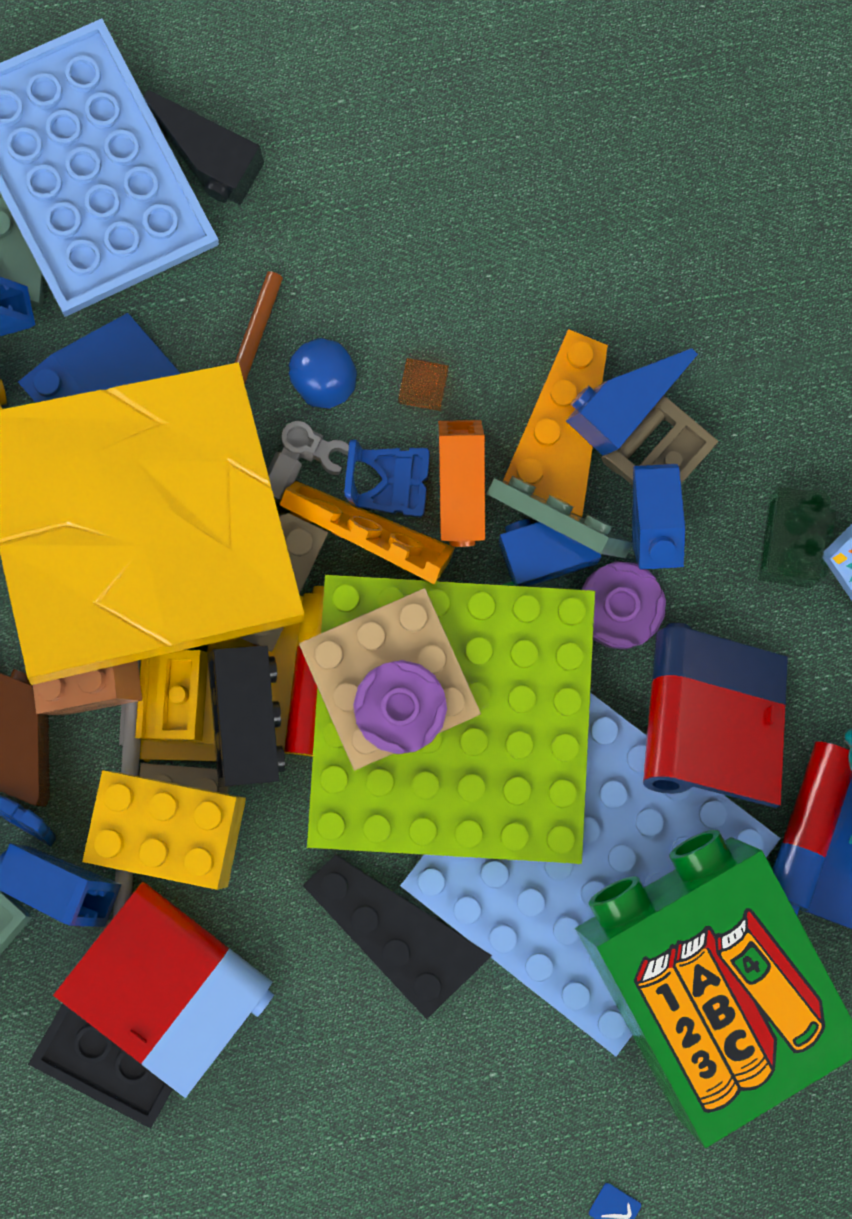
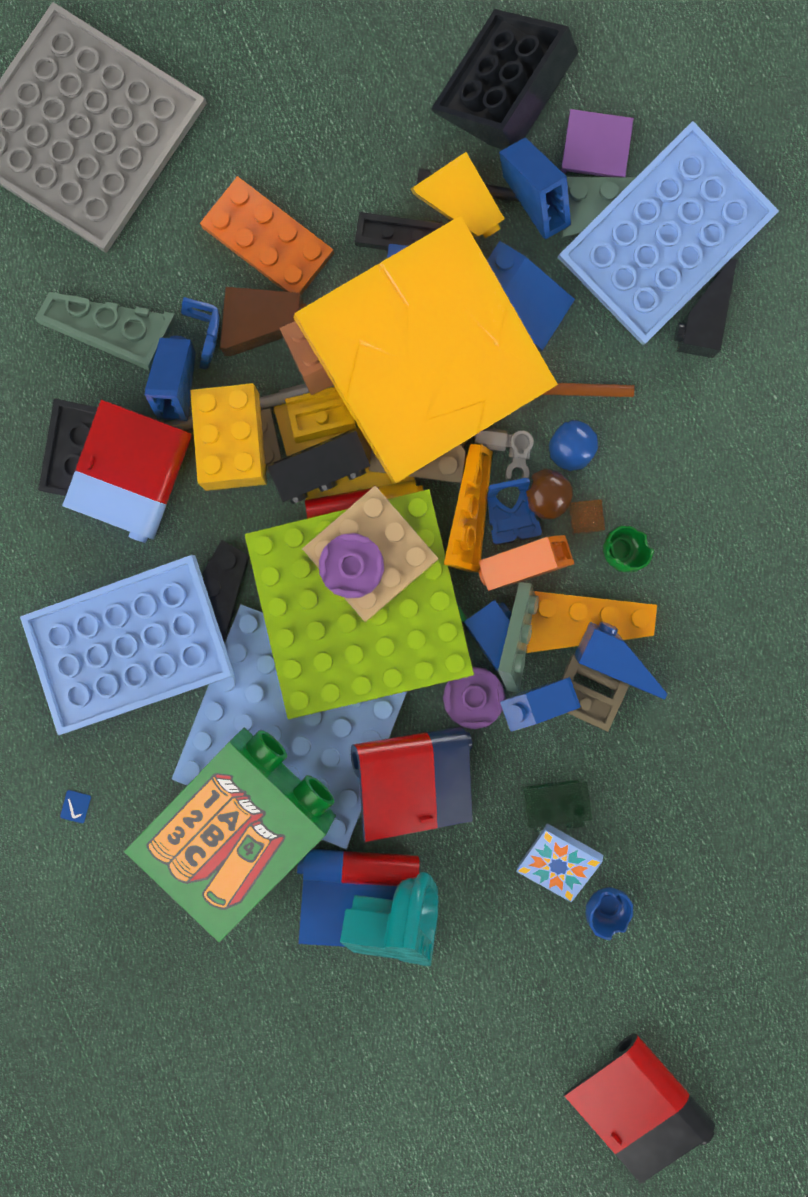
camera: 75 degrees right, 5 degrees up
none -> light blue plate [20,555,234,735]
none -> reddish brown hair [526,468,573,520]
none -> green hair [603,526,654,572]

